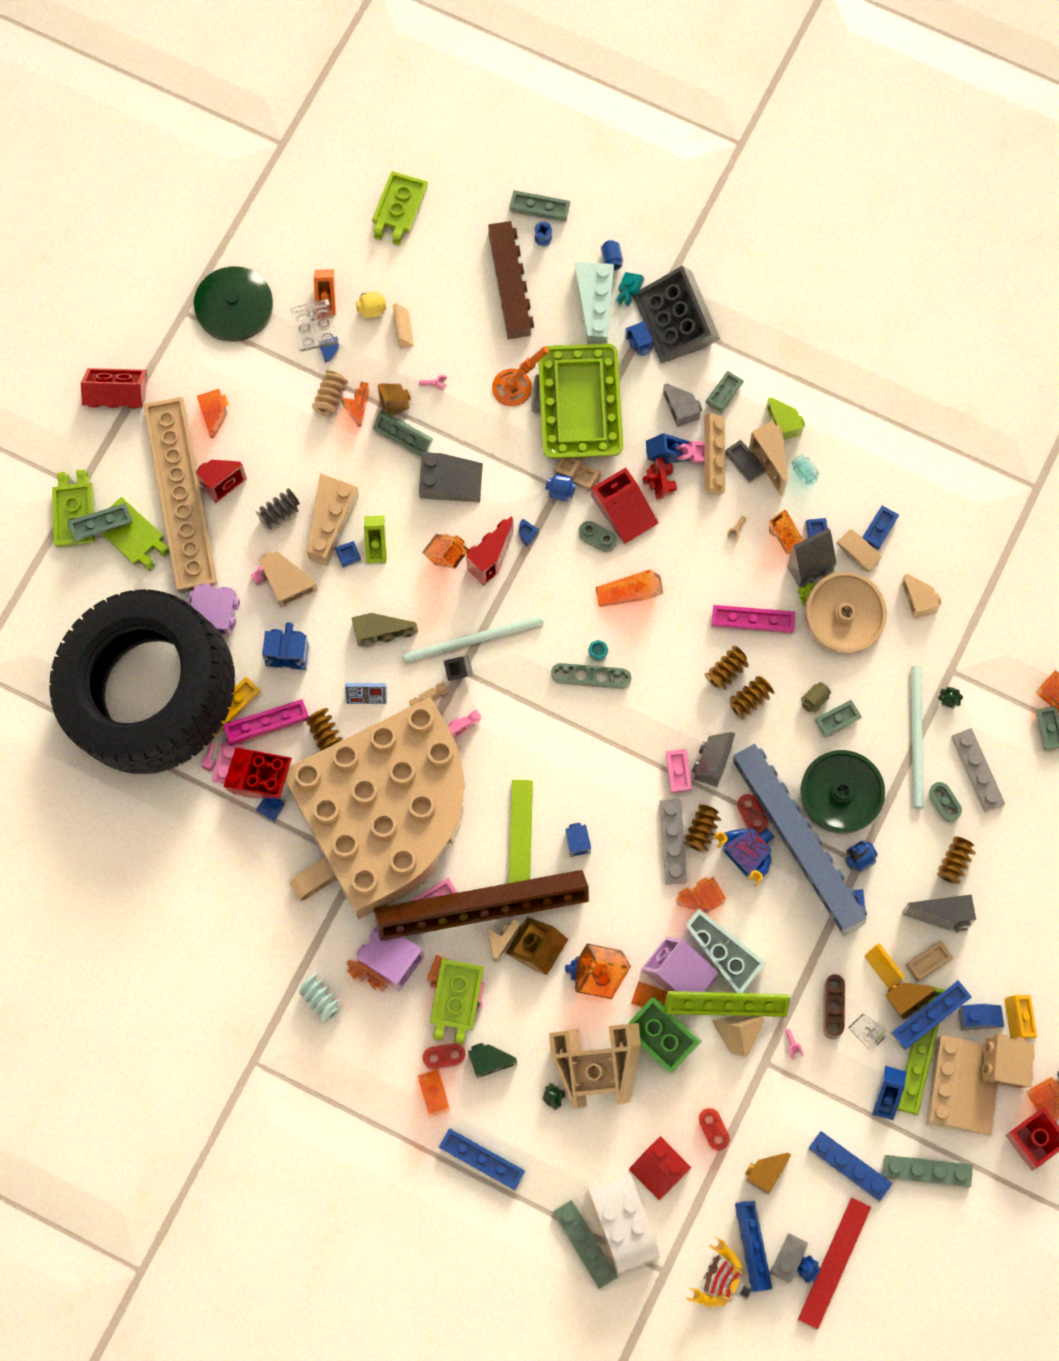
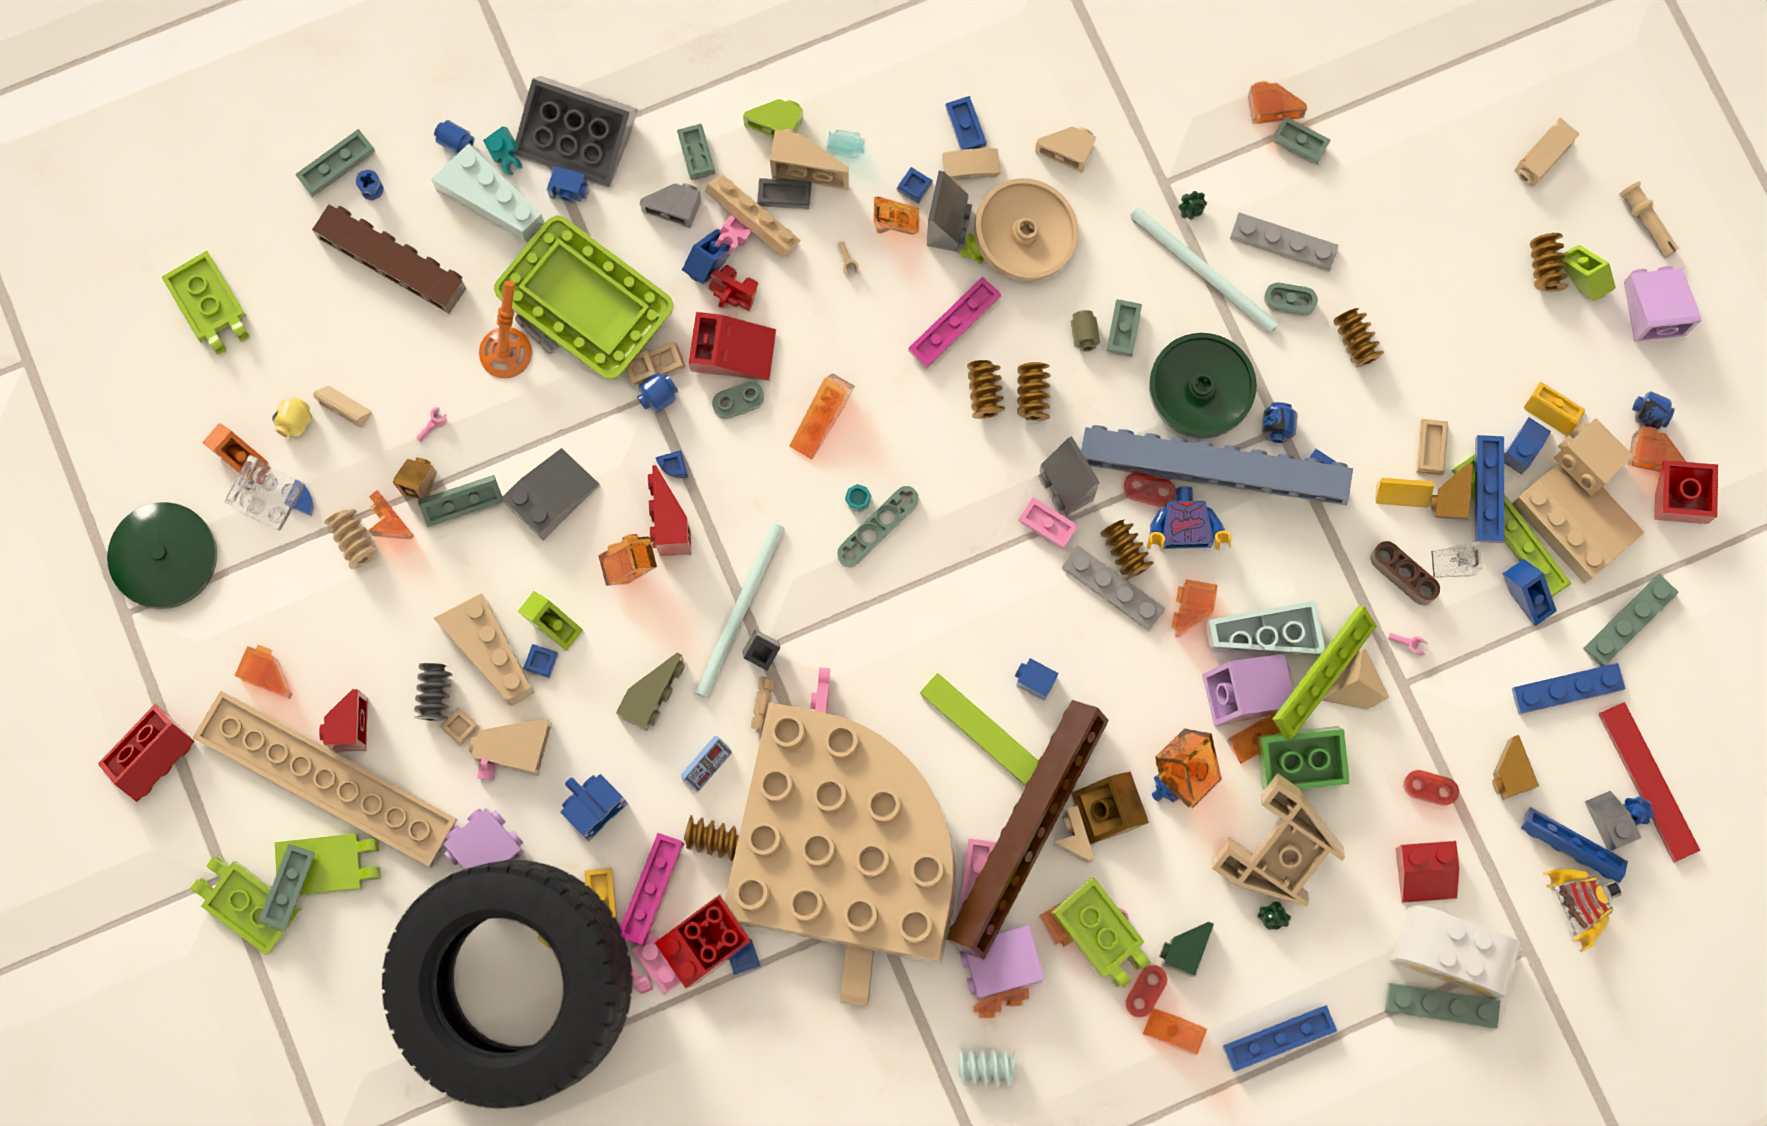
camera: 50 degrees left, 5 degrees up
dark grey slope [902,894,976,933] -> none
none -> tan tile [440,707,480,746]

